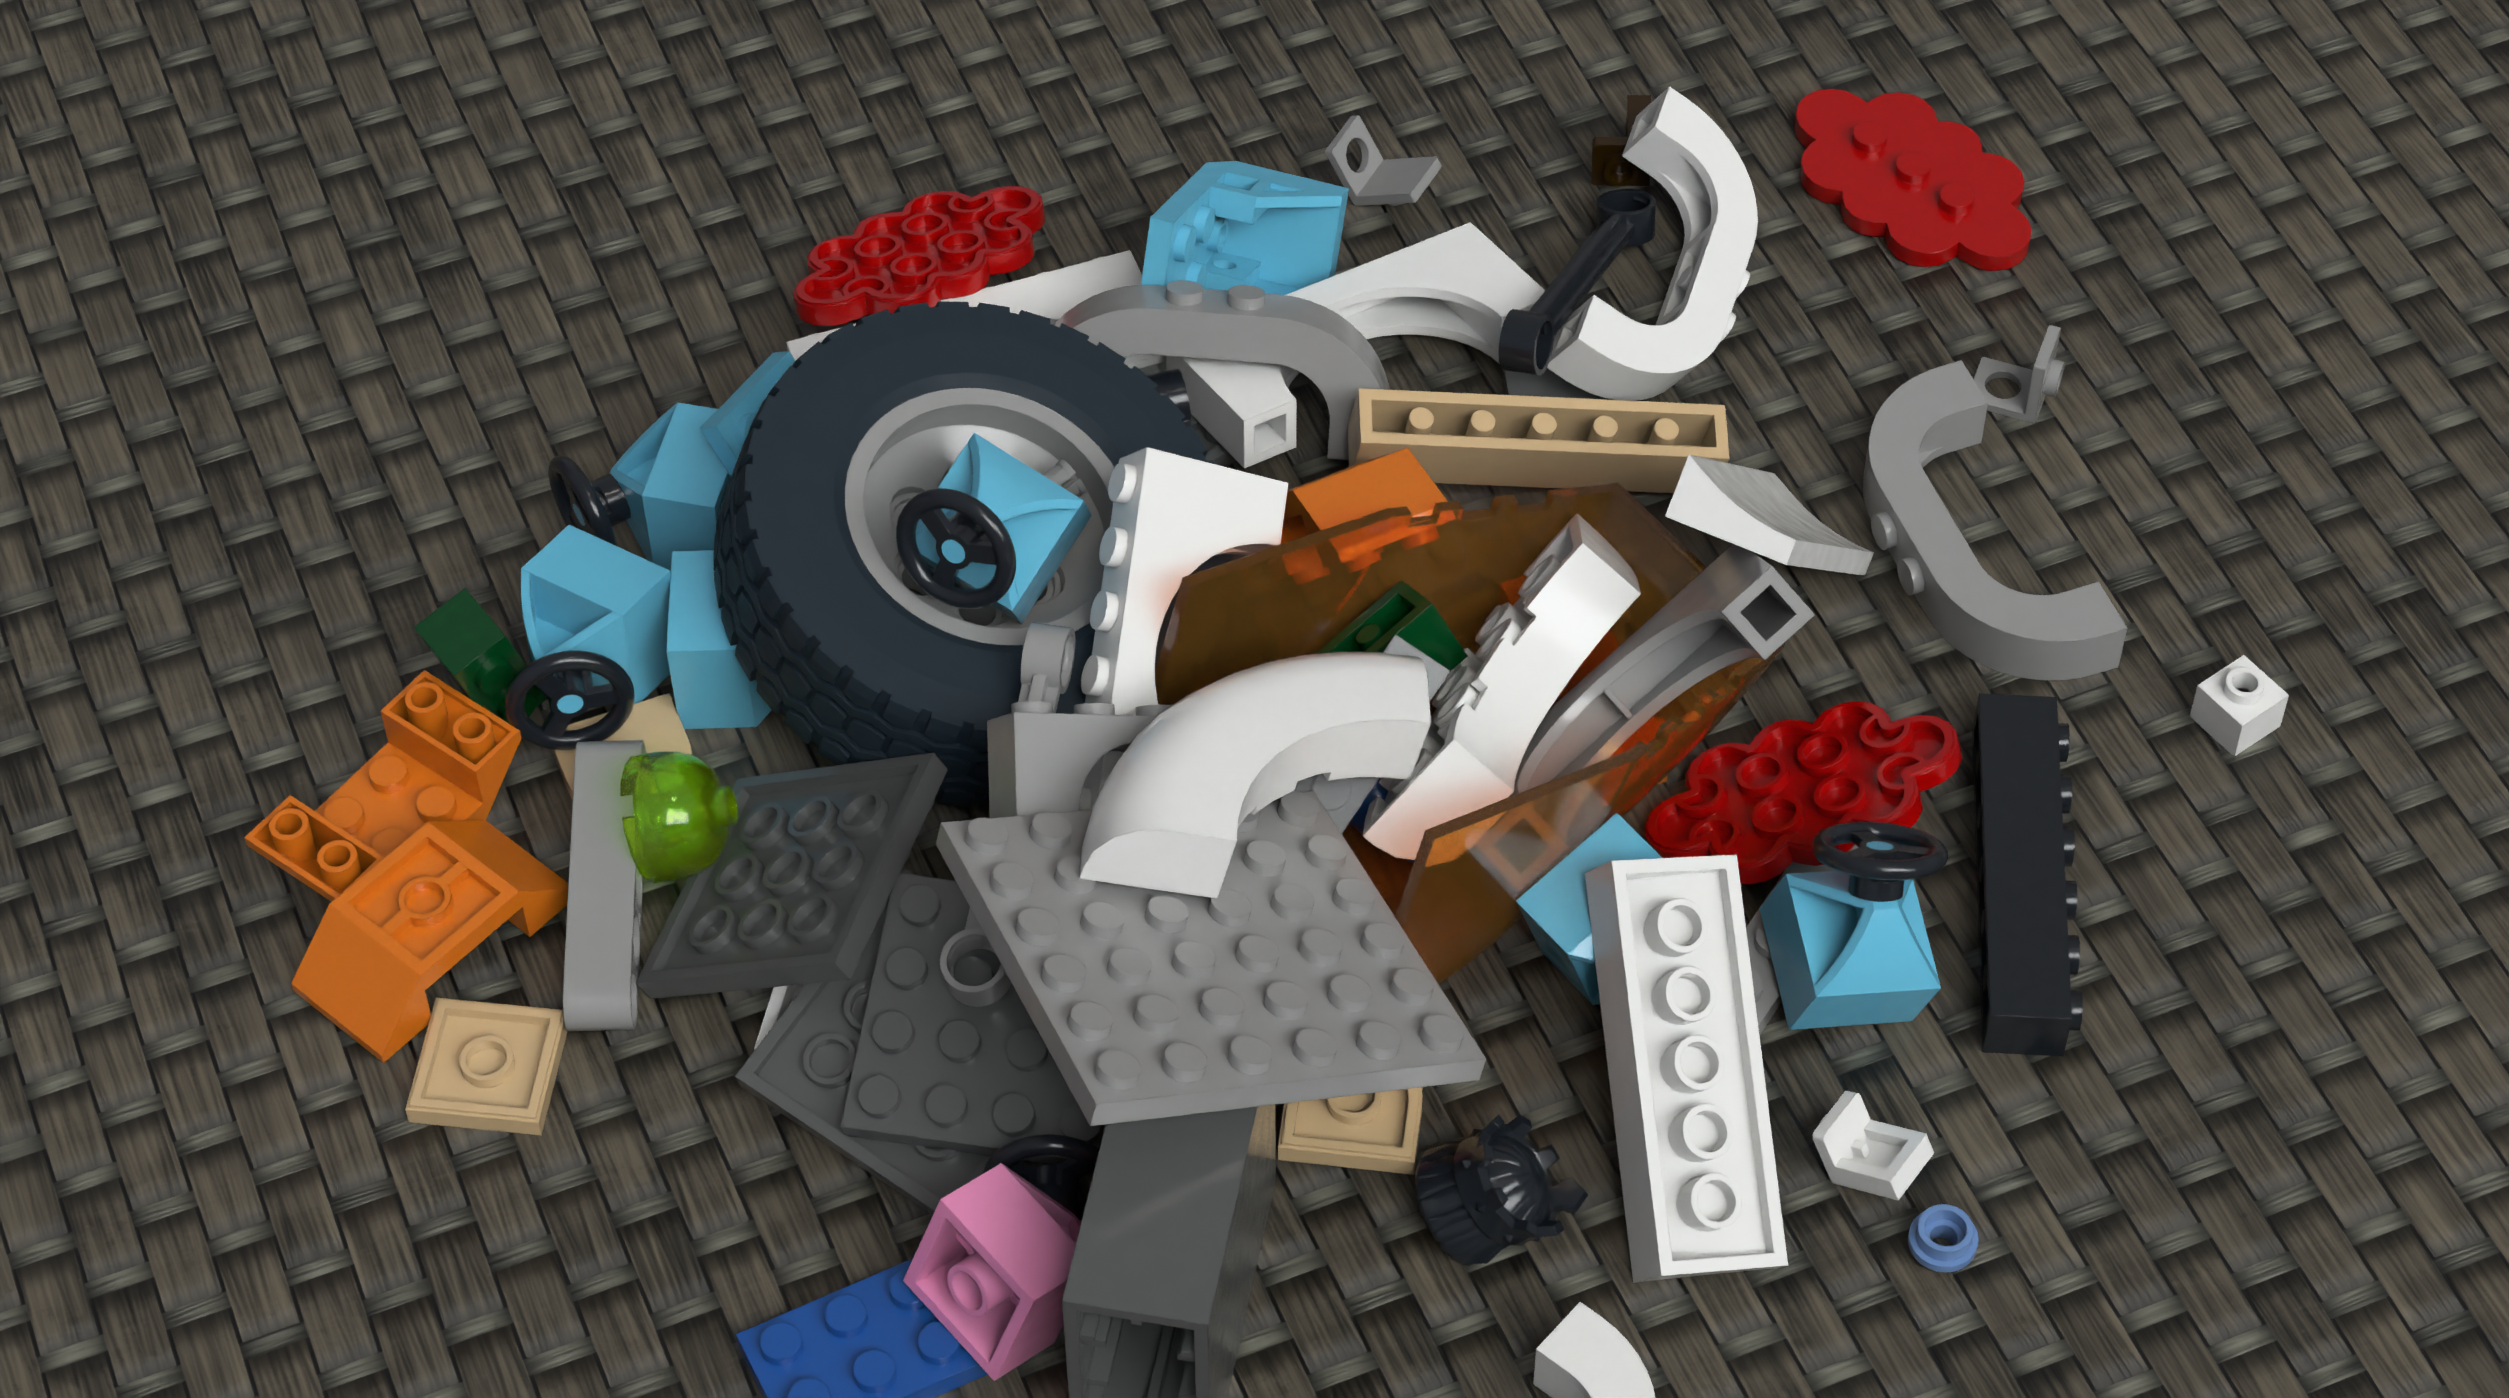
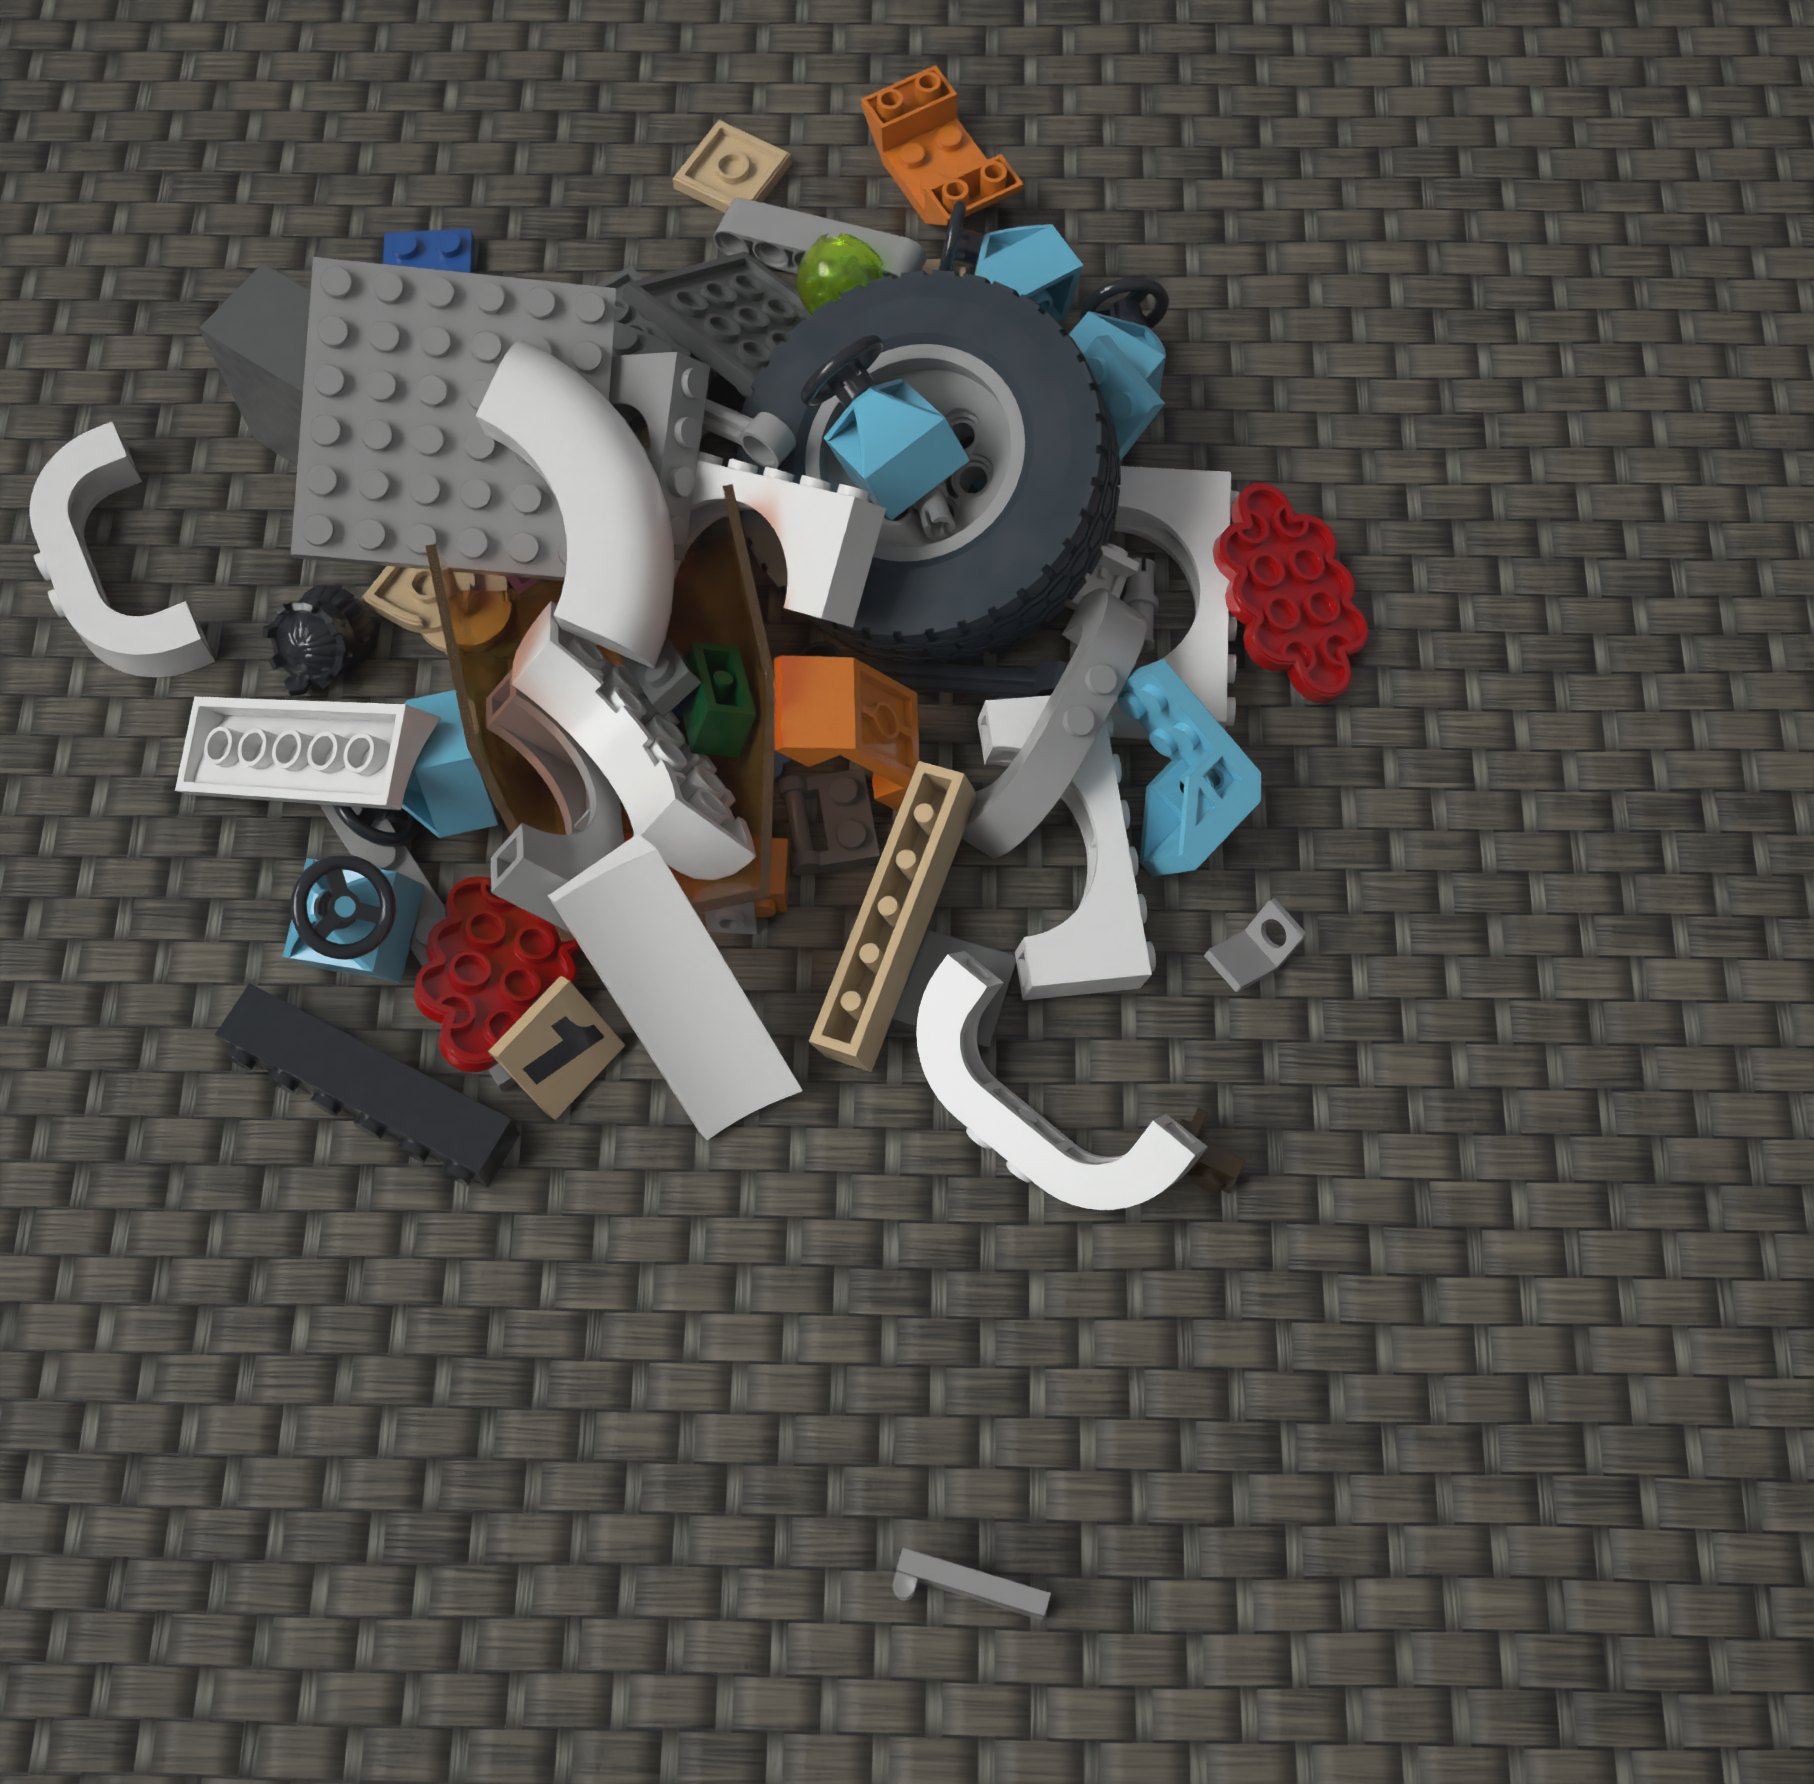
camera: 115 degrees right, 15 degrees up
orange slope [291,820,568,1063] -> none
dark green brick [414,588,547,724] -> none
black piece [1498,189,1656,376] -> none
red plate [1794,89,2032,271] -> none
white bracket [1813,1091,1934,1201] -> none
light grey arch [1863,360,2127,681] -> none
medium blue plate [1908,1204,1979,1272] -> none
light grey bracket [1974,325,2065,423] -> none
white plate [2190,655,2289,757] -> none
none -> tan tile [488,976,625,1120]
none -> light grey hinge [893,1548,1051,1621]

